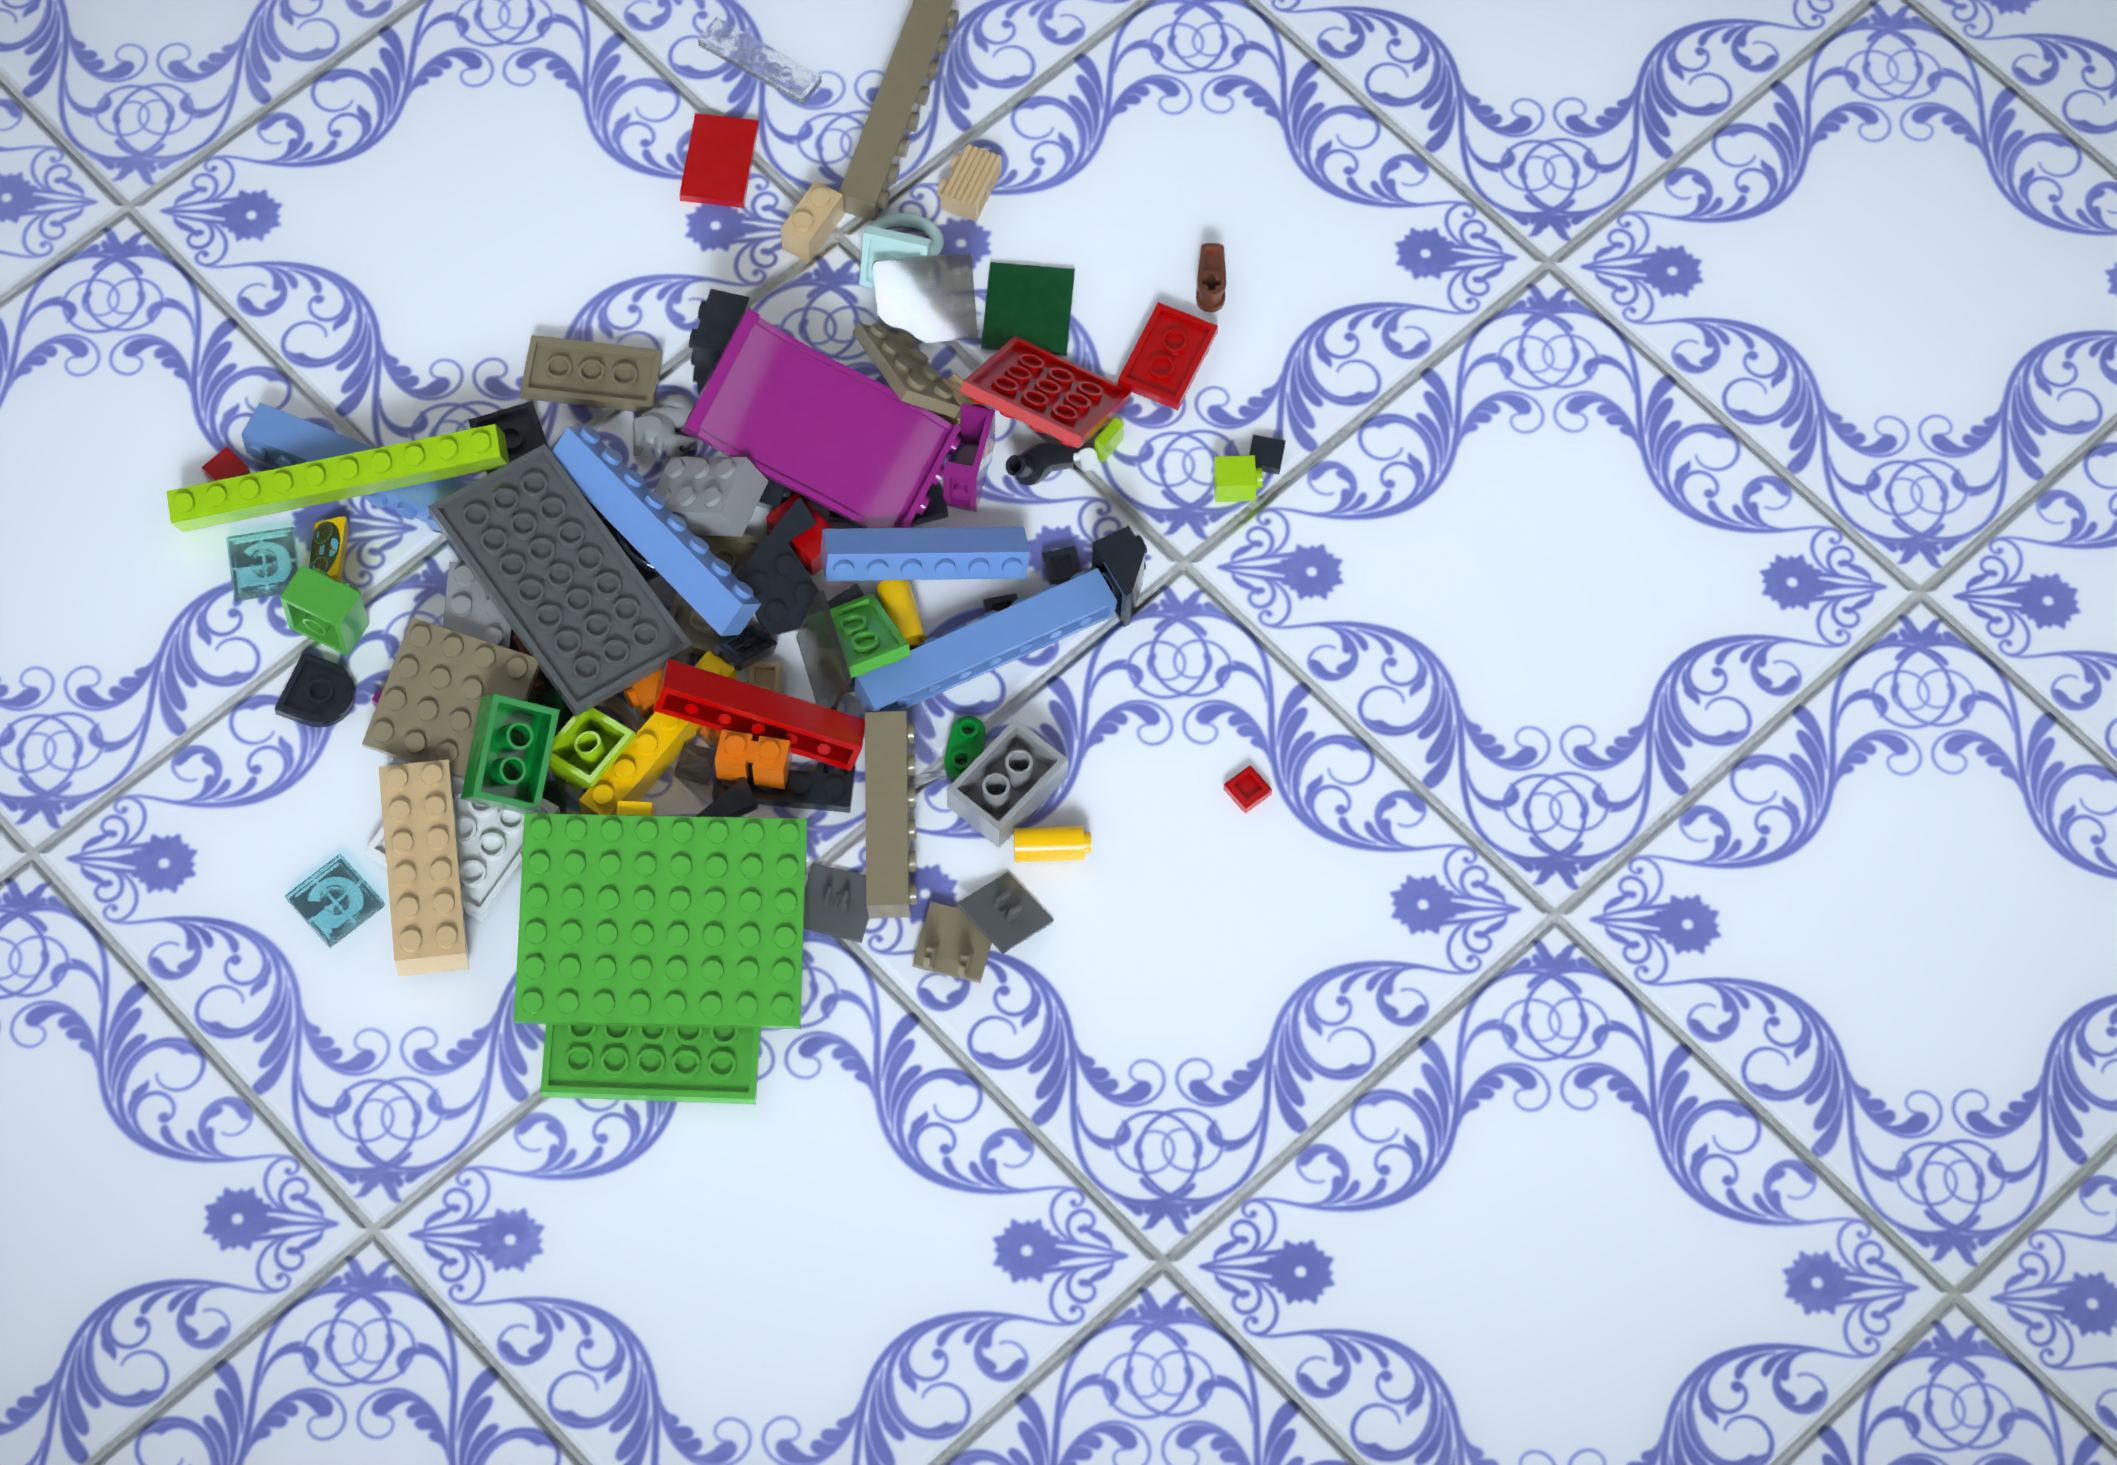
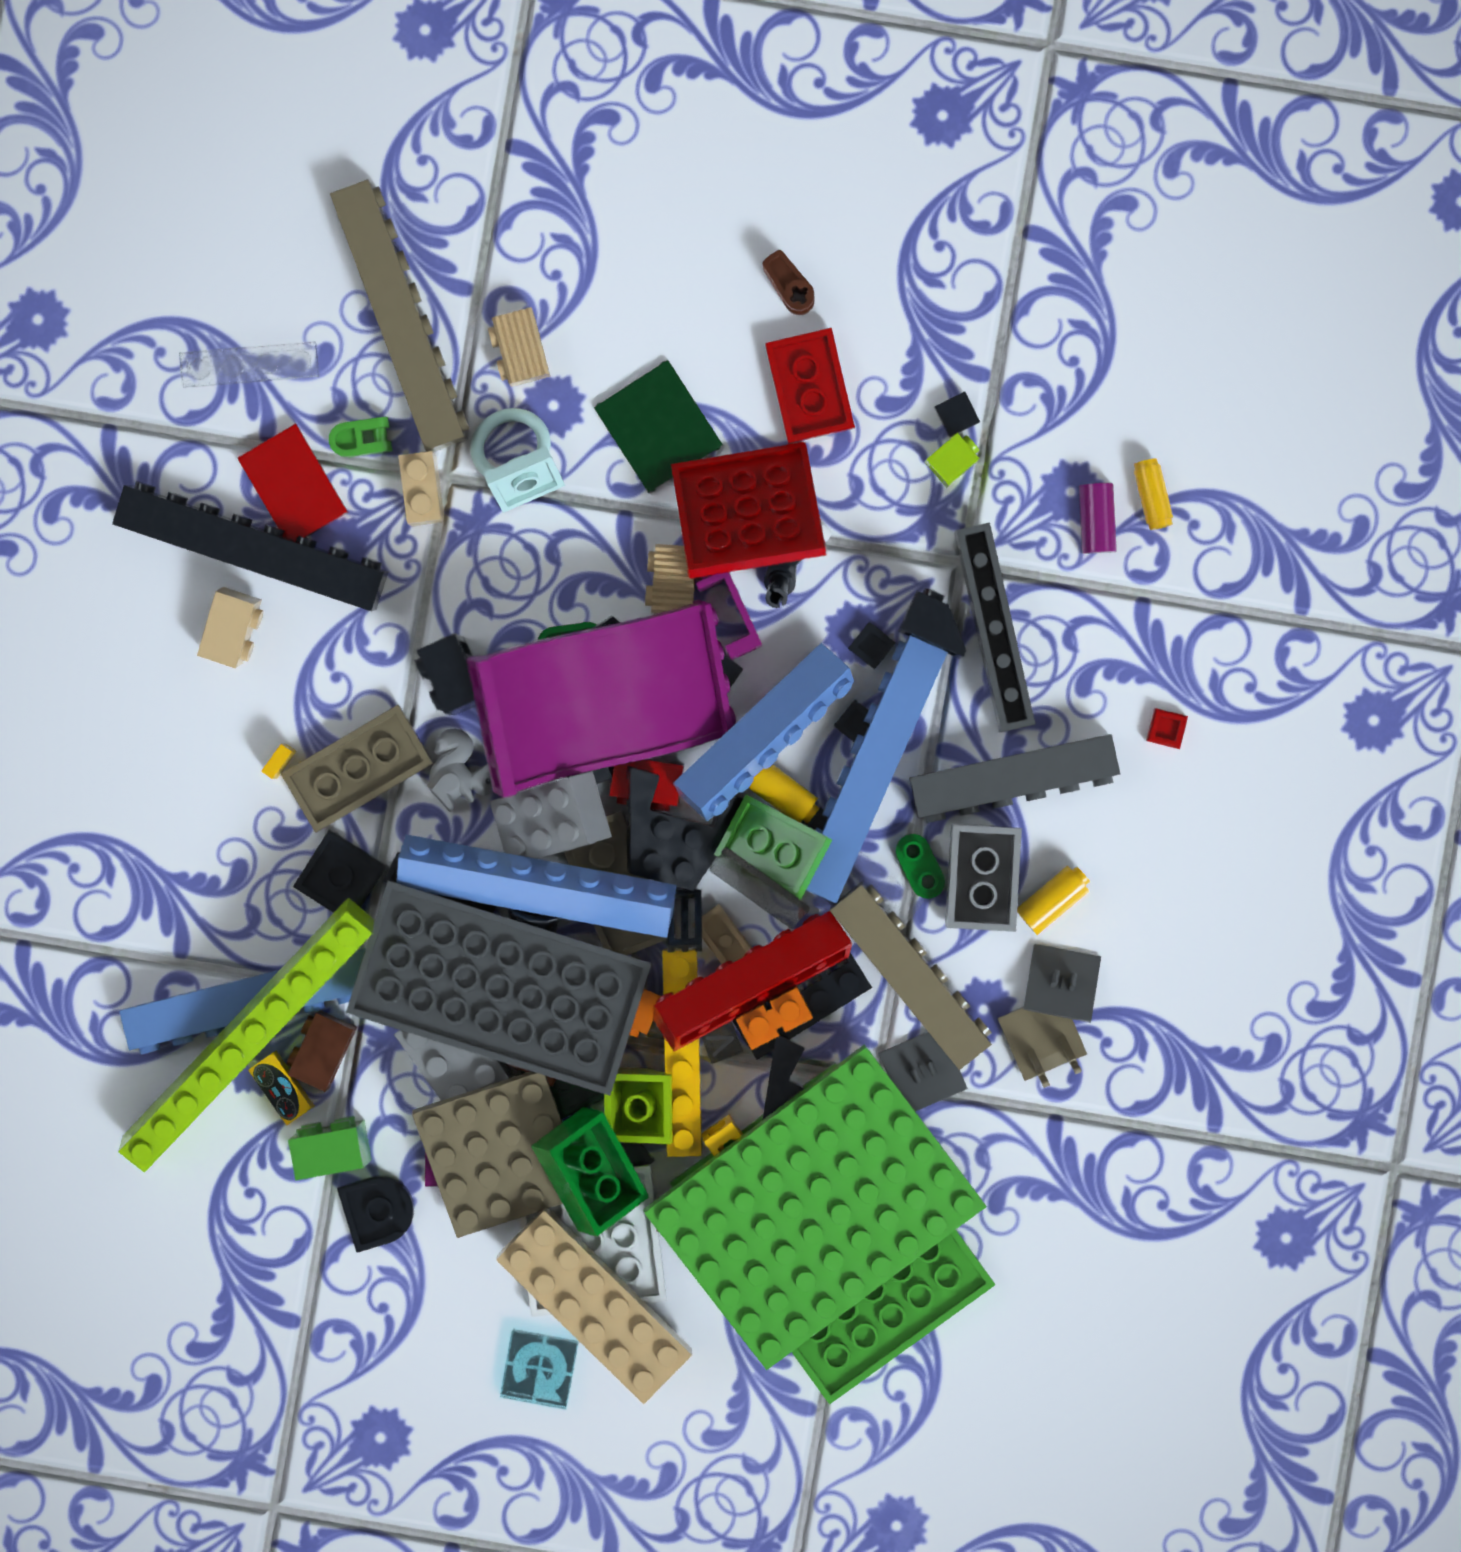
camera: 40 degrees left, 25 degrees up
red tile [201,447,250,482] -> none
clear light blue tile [226,527,300,602] -> none
dark tan plate [852,322,961,418] -> none
clear smoke piece [872,252,979,344] -> none
lime tile [1094,417,1124,463] -> none
none -> black brick [112,481,389,611]
none -> tan brick [197,587,264,669]
none -> yellow tile [261,744,297,779]
none -> copper brick [287,1010,357,1092]
none -> bright green plate [329,417,393,458]
none -> dark grey brick [909,734,1121,823]
none -> dark grey brick [954,522,1035,732]
none -> magenta brick [1078,483,1117,554]
none -> yellow piece [1134,458,1173,530]

